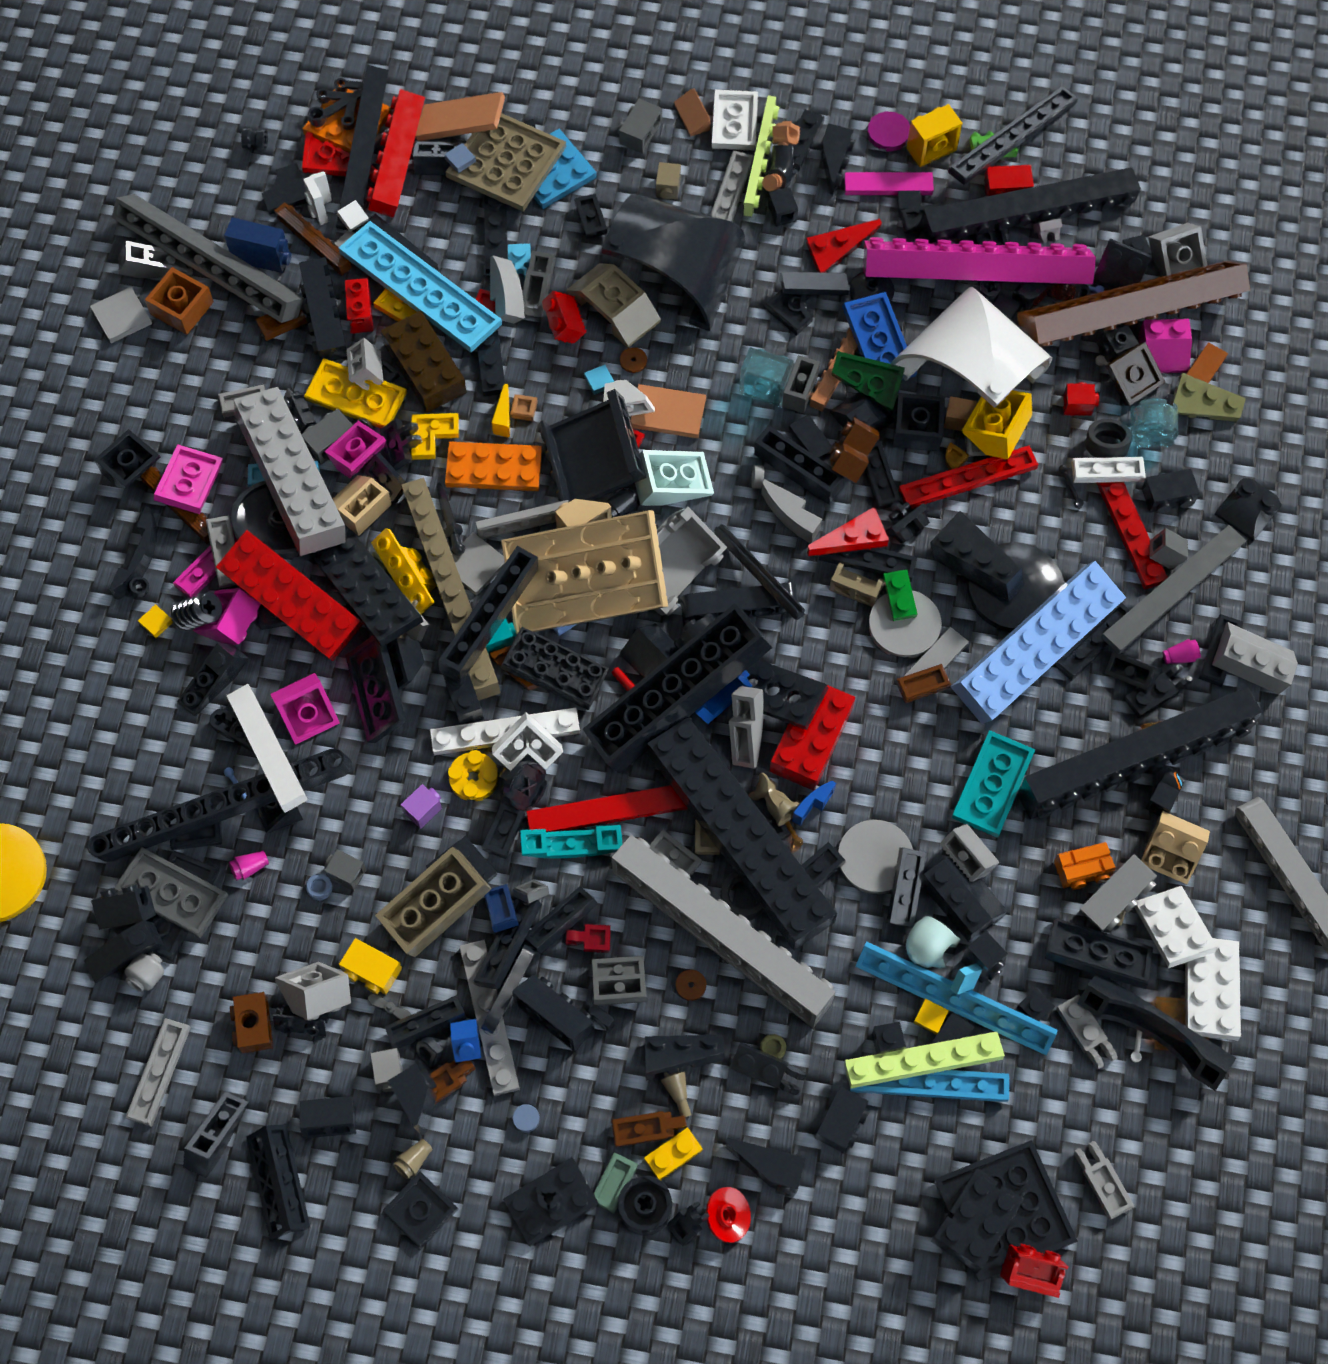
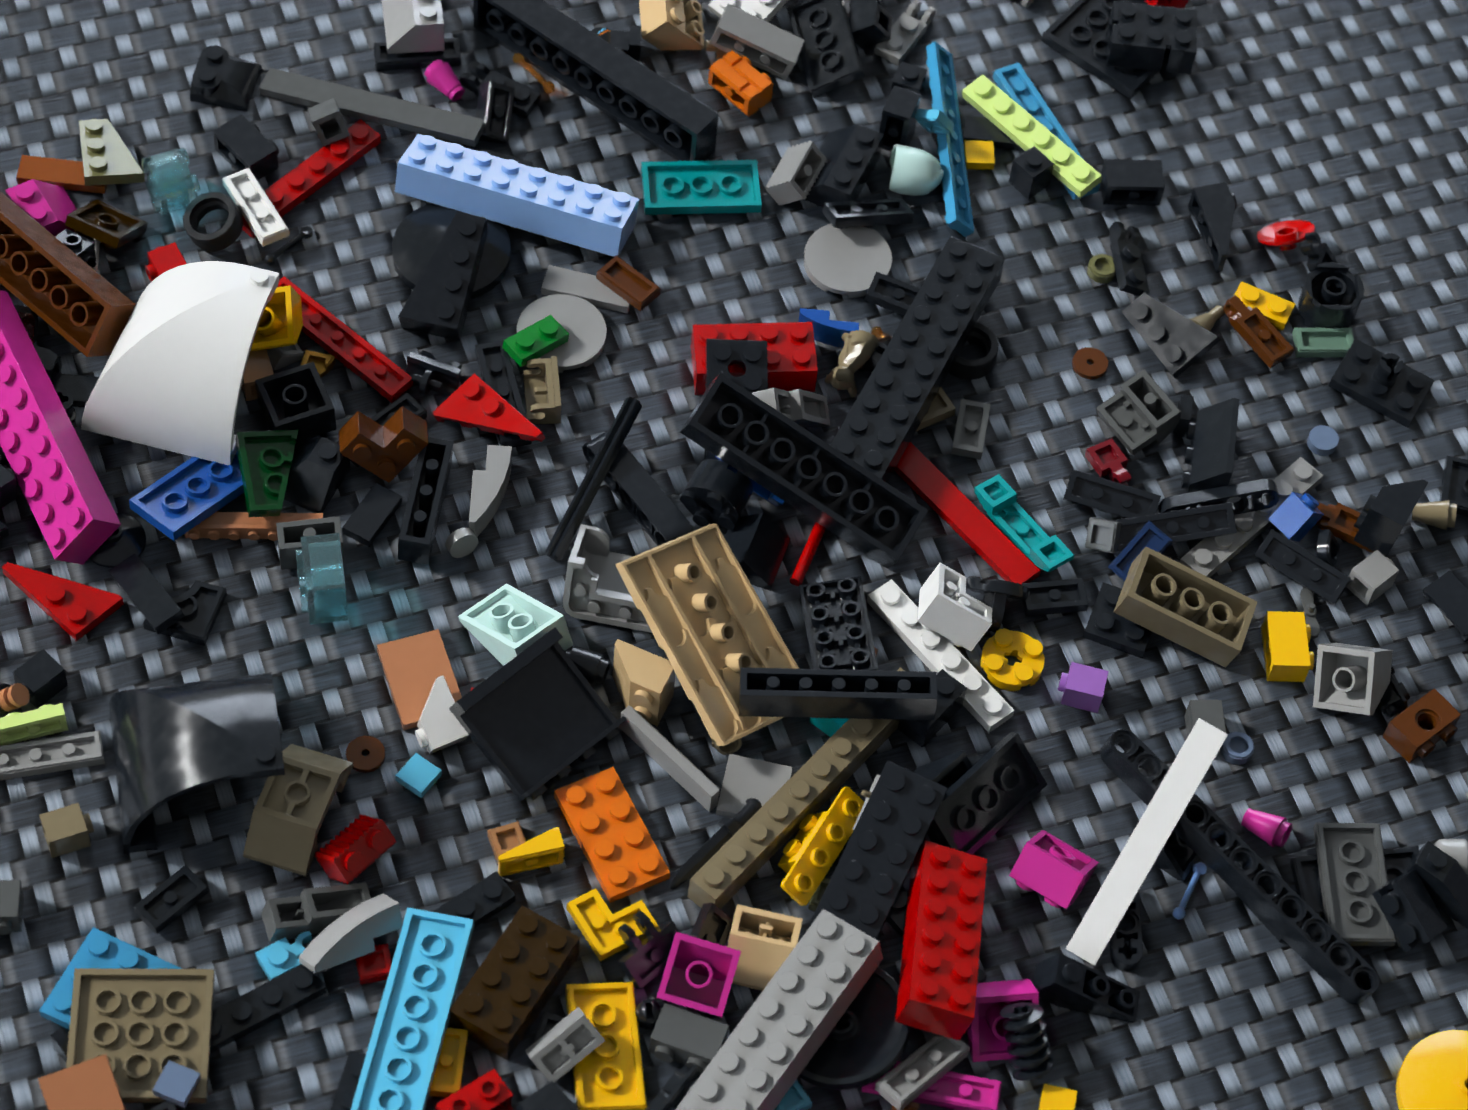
camera: 125 degrees left, 10 degrees down
light grey brick [612,835,836,1028] -> none

